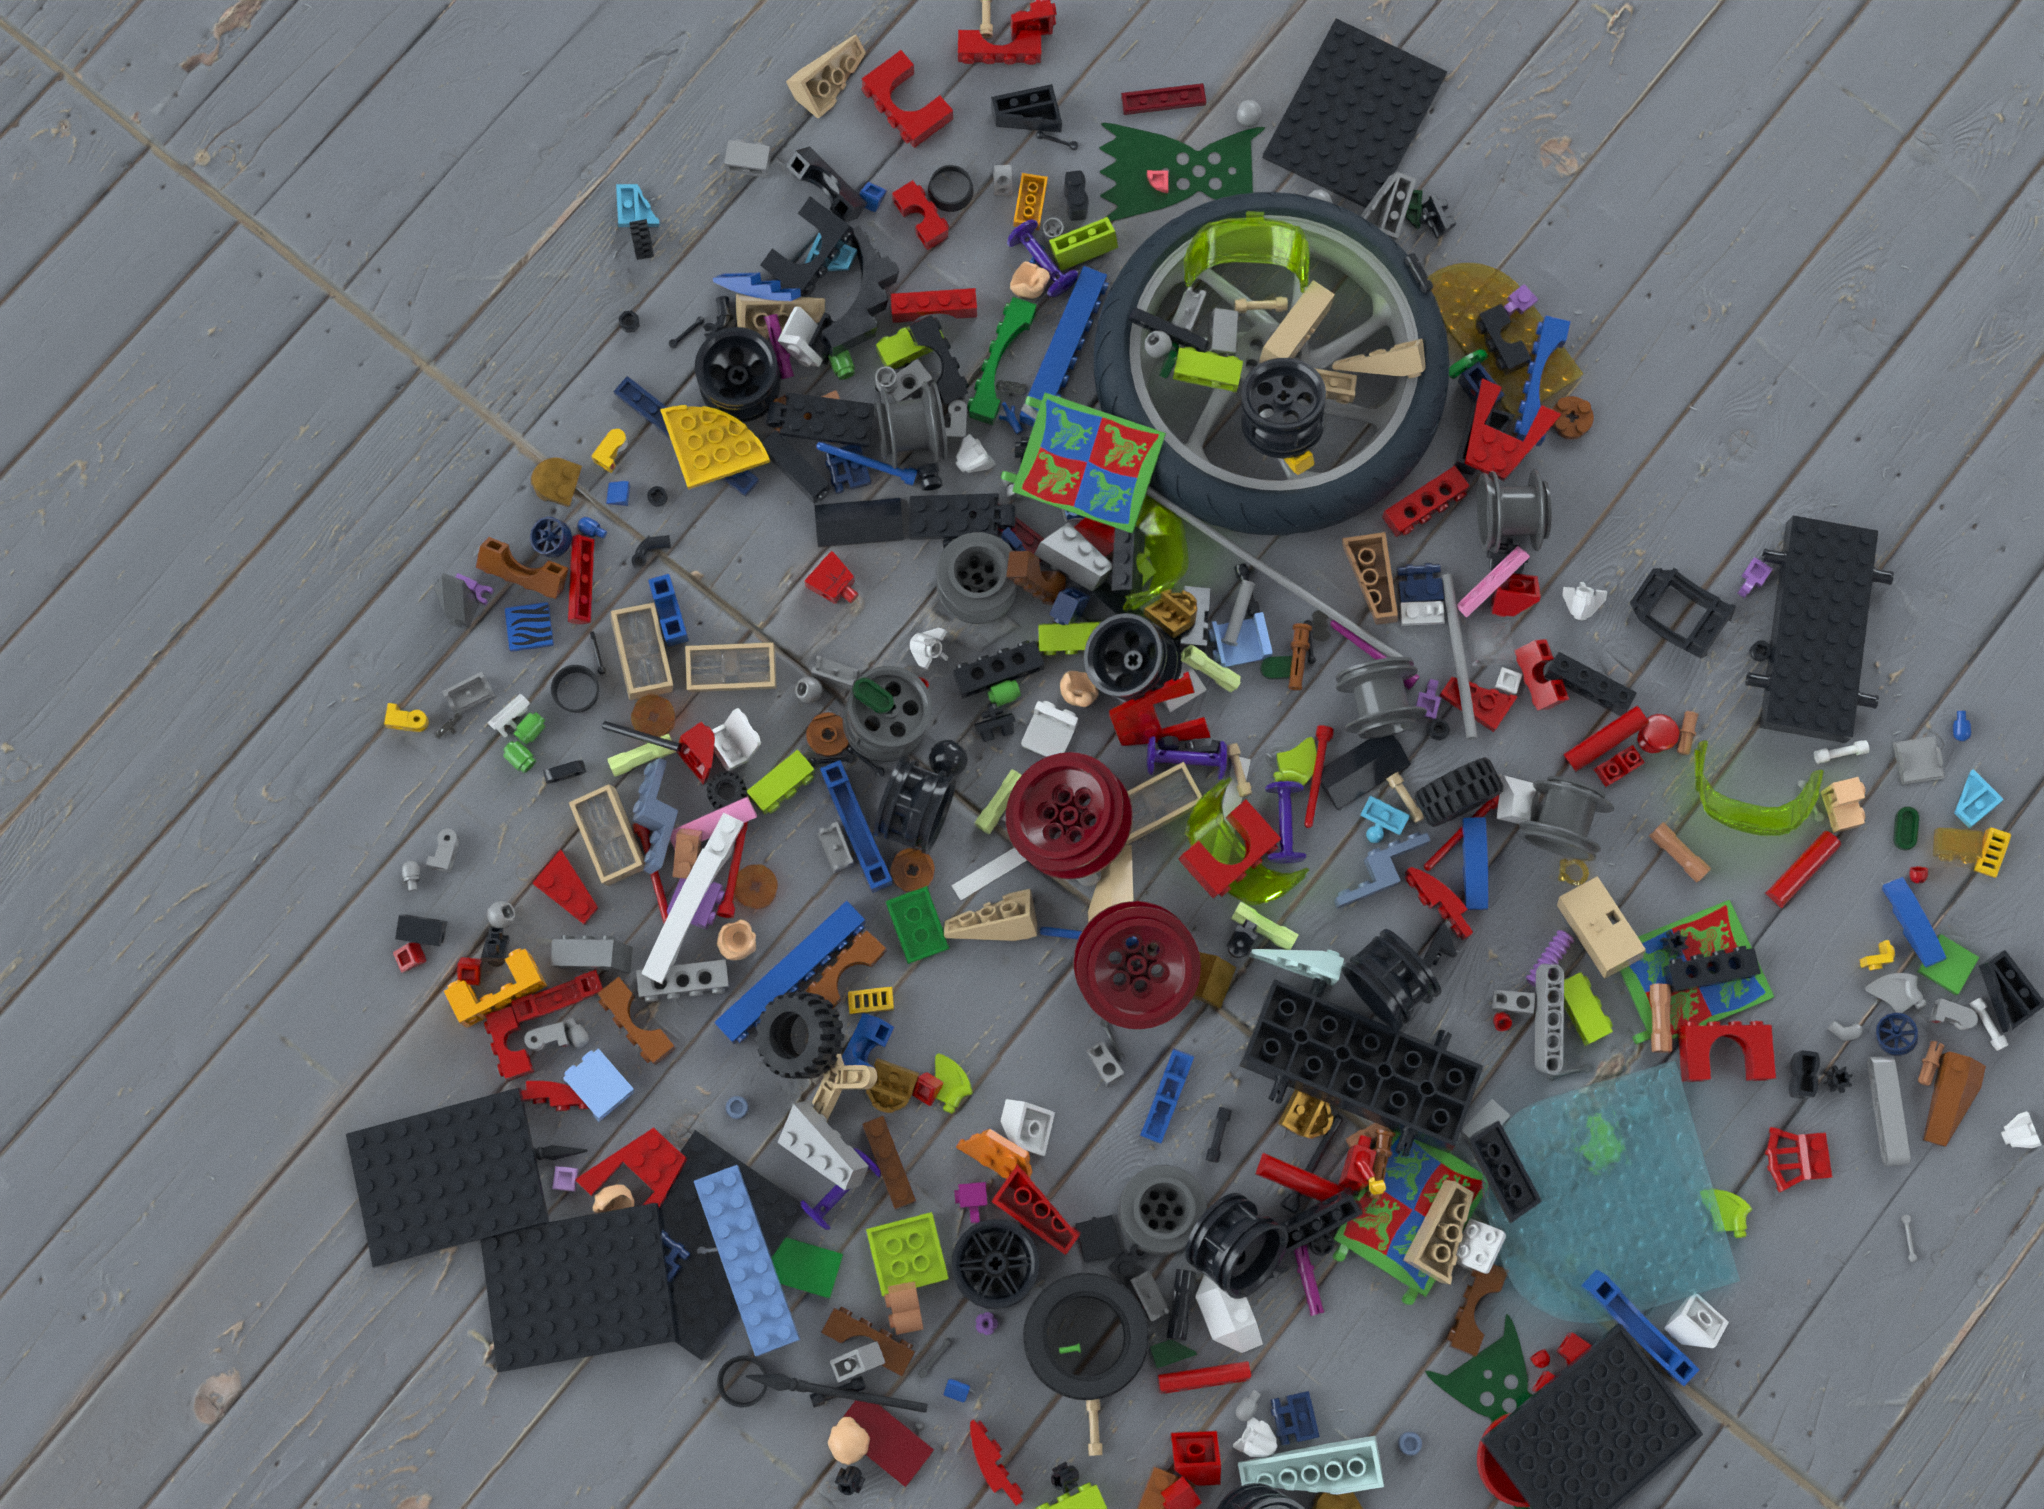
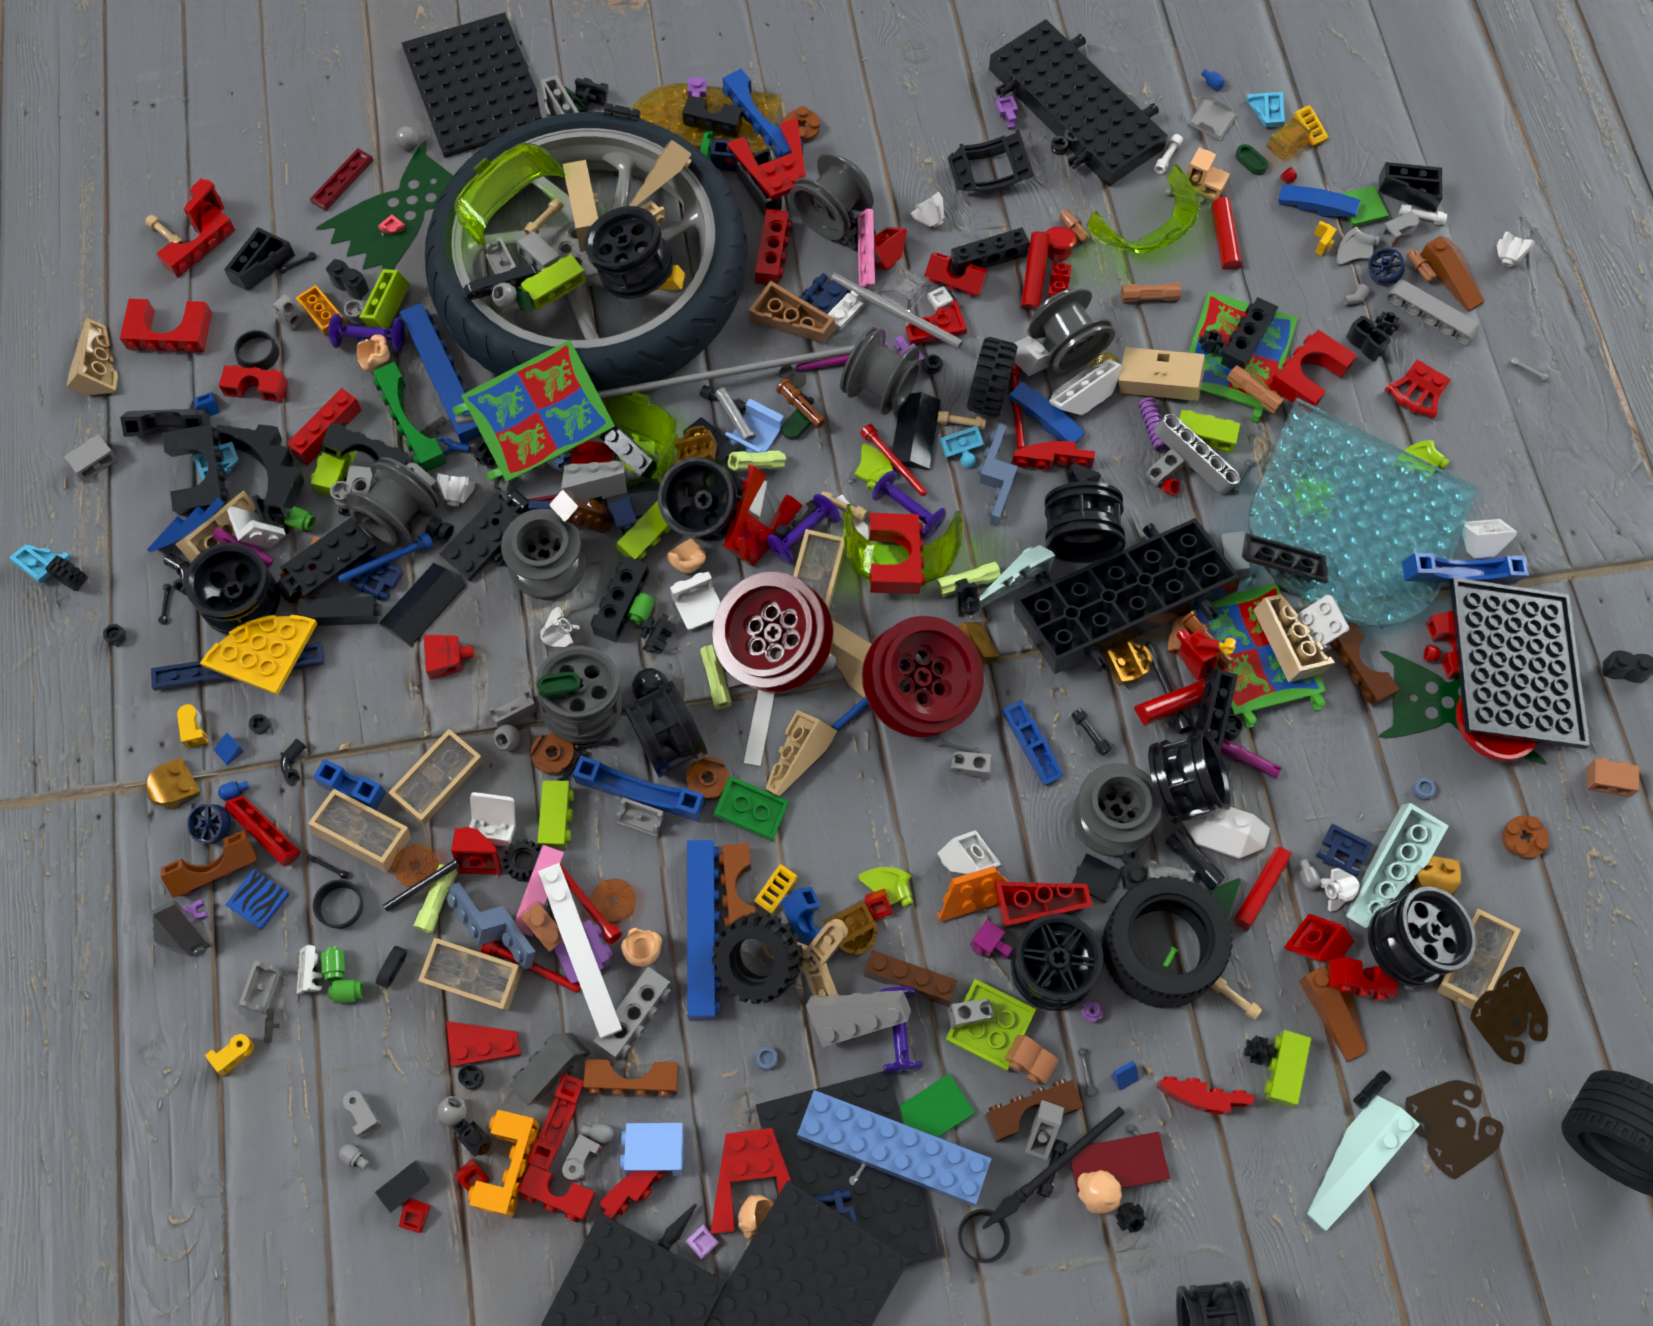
camera: 45 degrees left, 10 degrees down
none -> black wheel [458,1064,485,1091]
none -> light grey leg [947,999,994,1029]
none -> white wedge [1049,359,1122,415]

